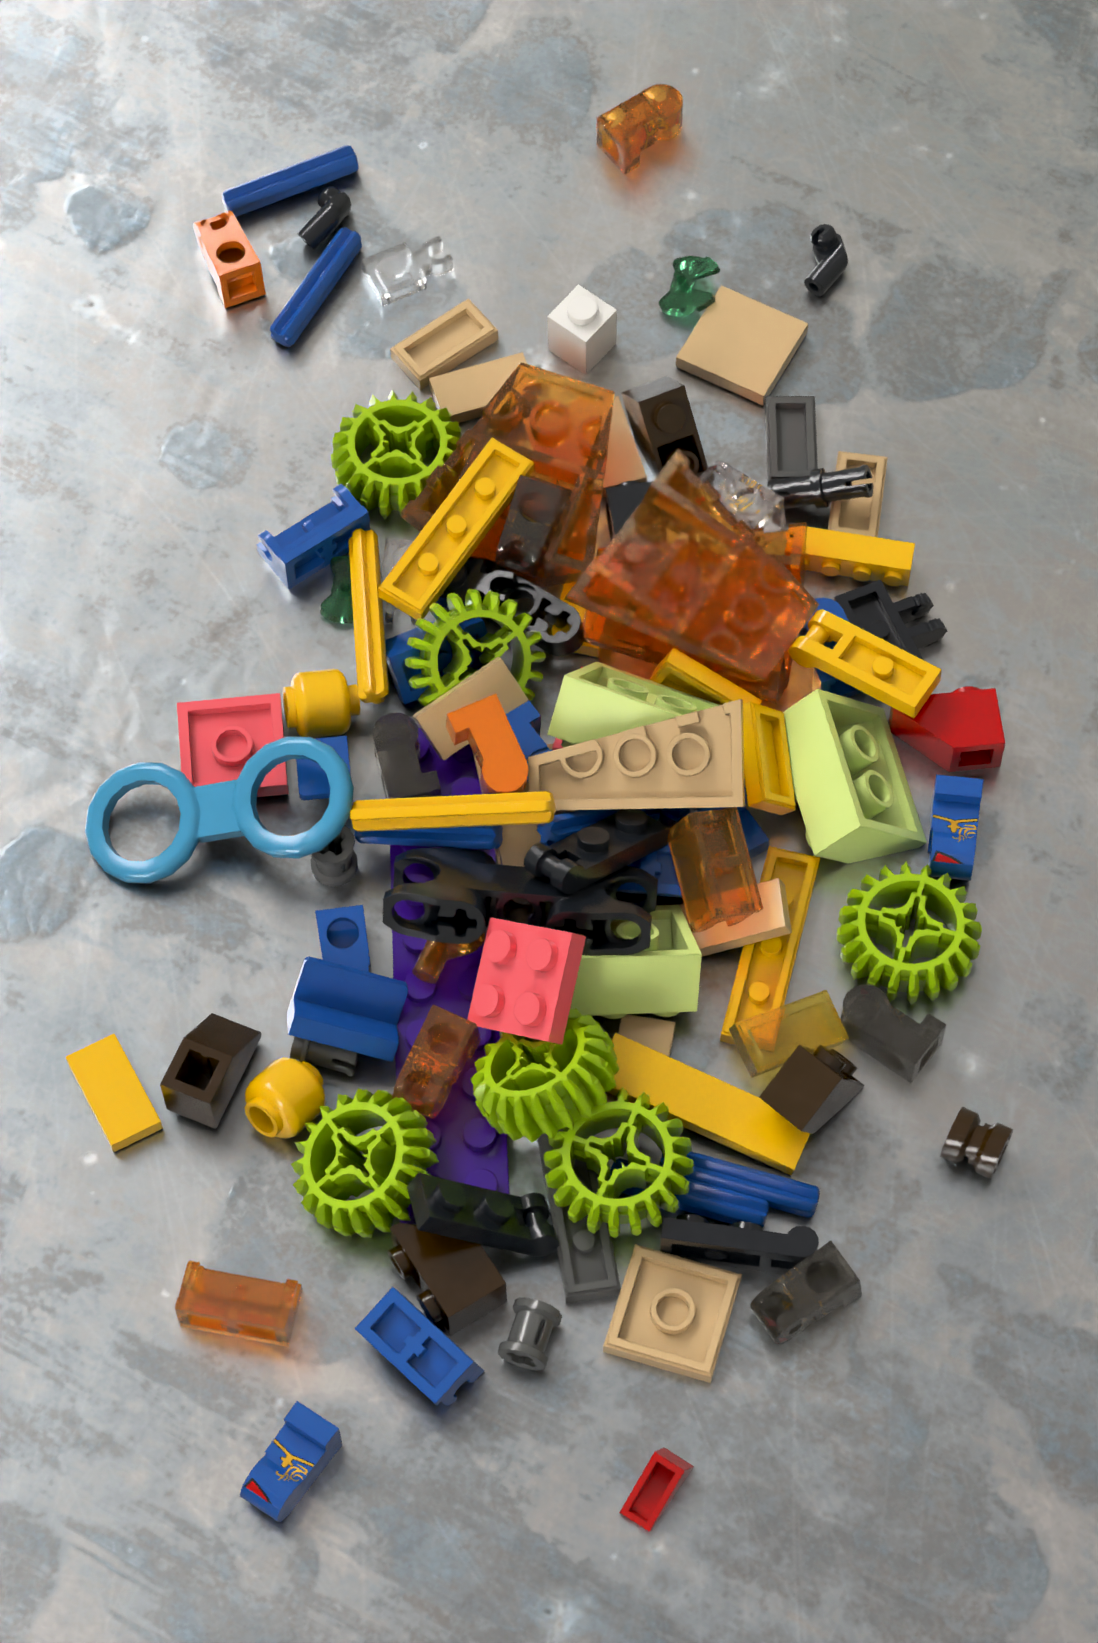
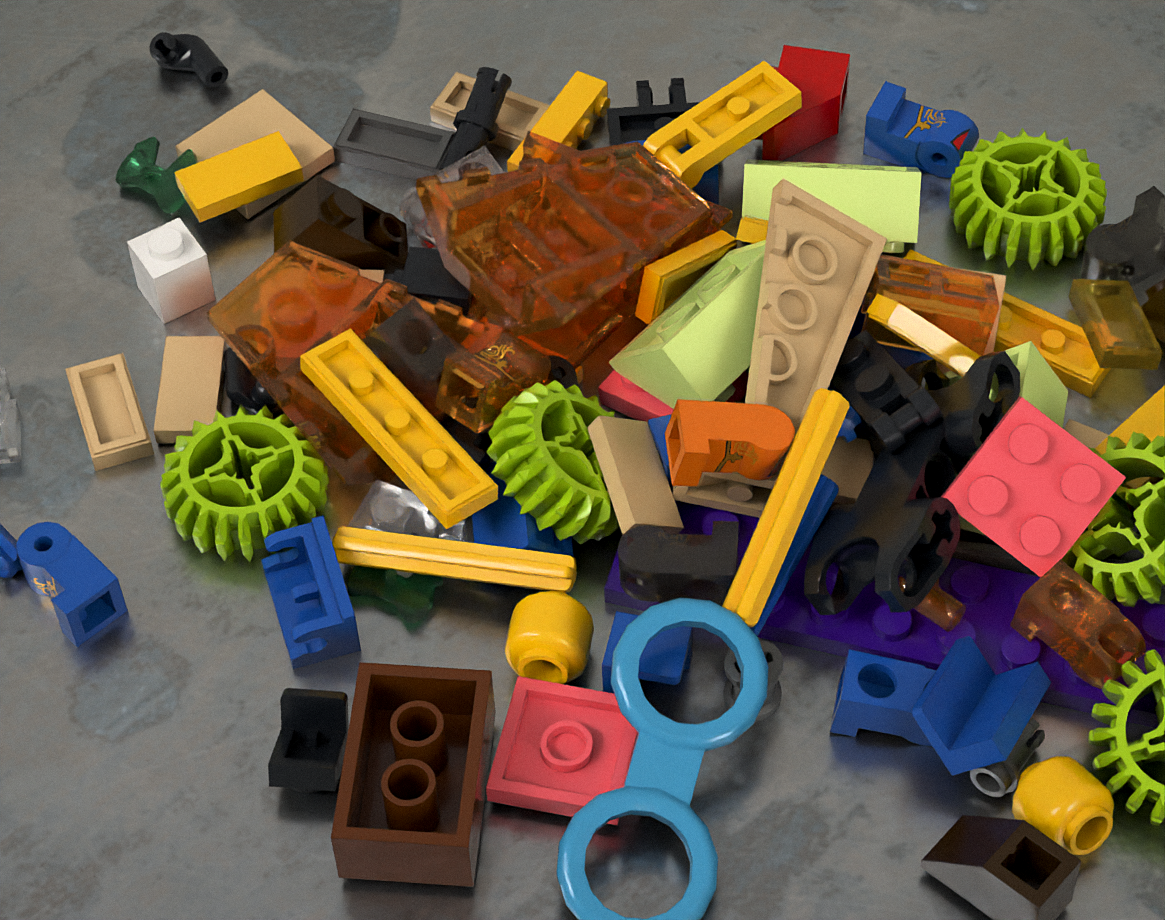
camera: 70 degrees left, 10 degrees down
none -> blue leg [16,522,128,647]
none -> yellow tile [174,131,304,223]
none -> black bracket [268,688,349,793]
none -> reddish brown brick [331,662,496,887]
none -> clear orange leg [435,332,551,434]
none -> yellow tile [866,293,980,377]

